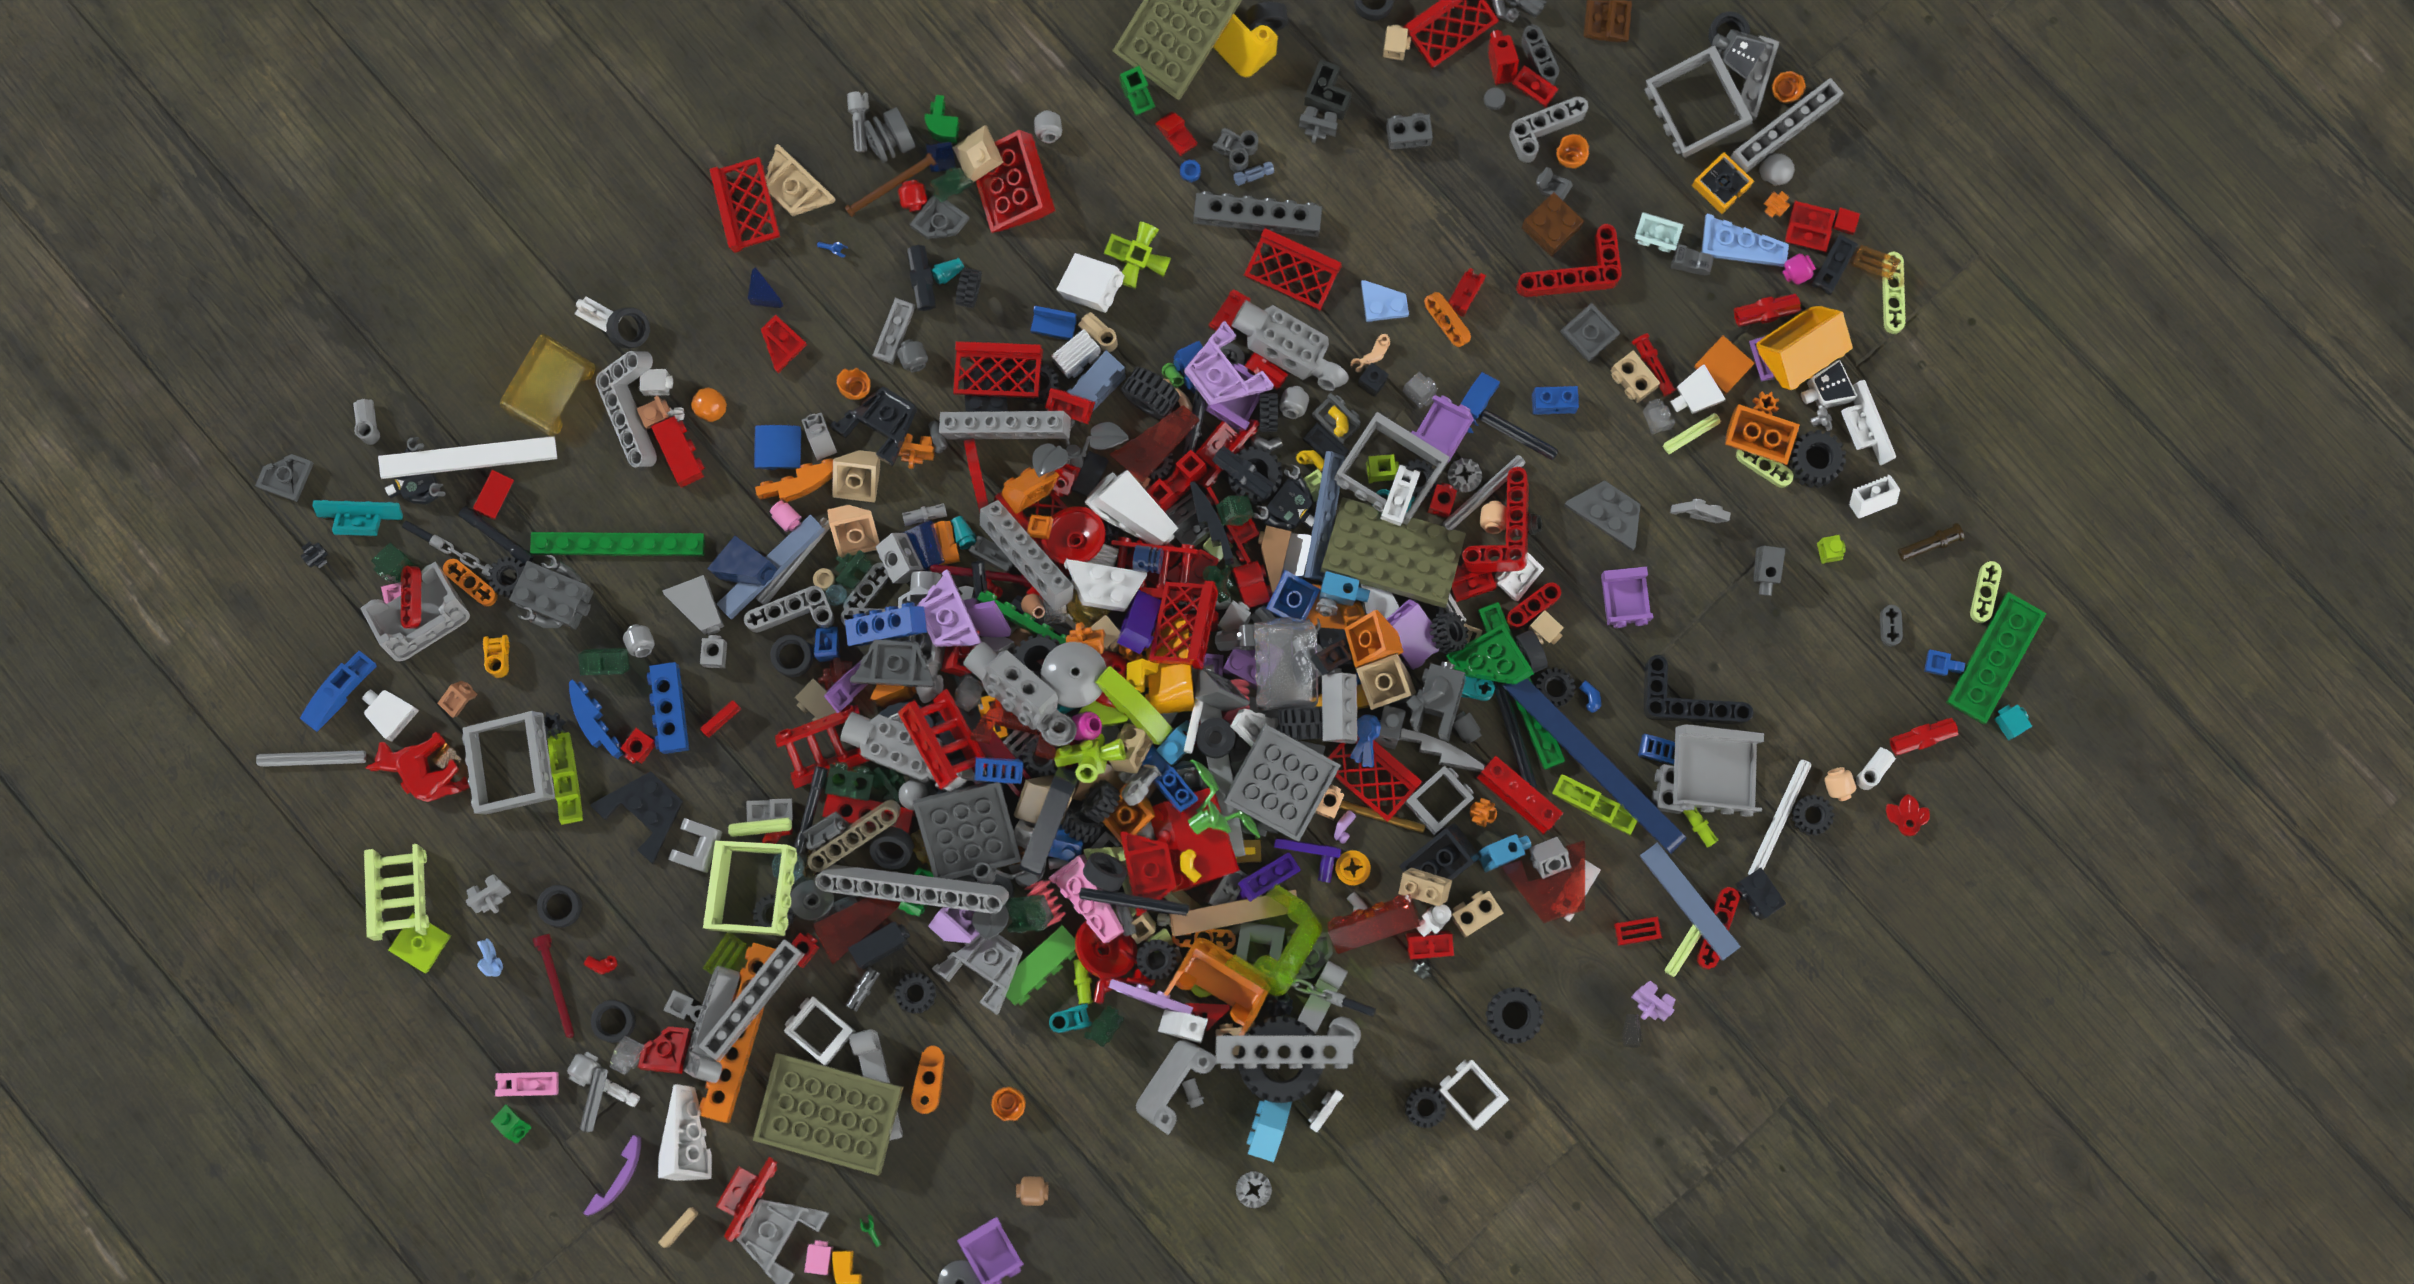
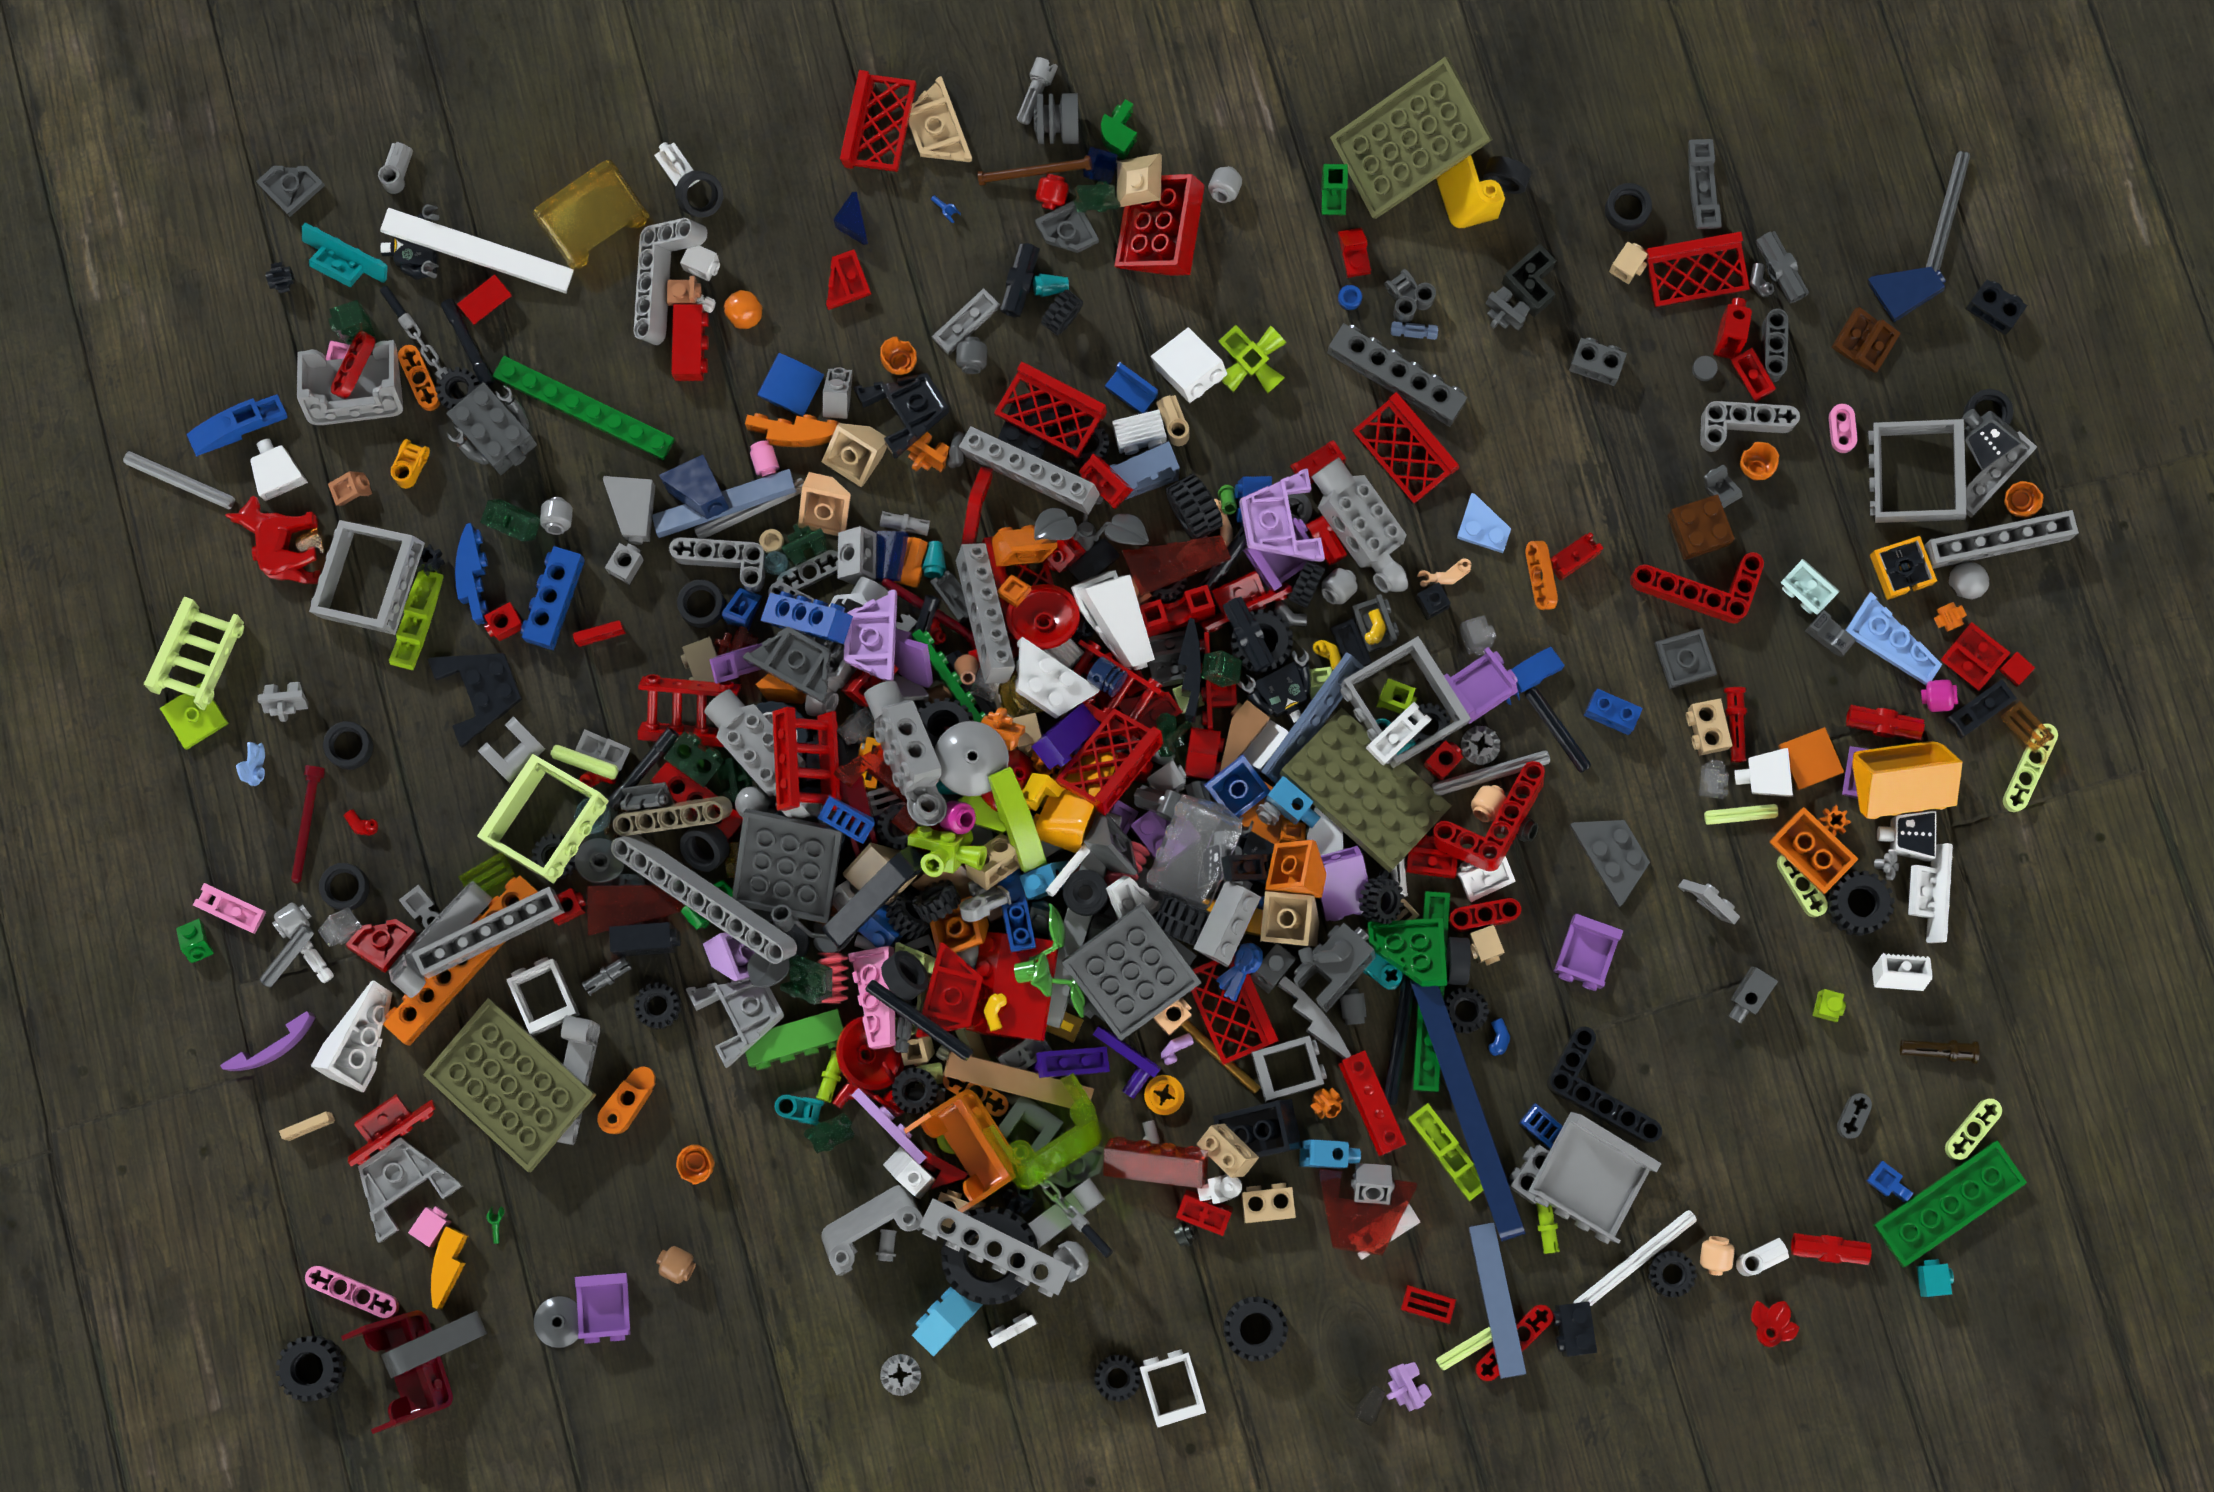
camera: 30 degrees right, 0 degrees up
none -> bright pink plate [1829,404,1857,453]

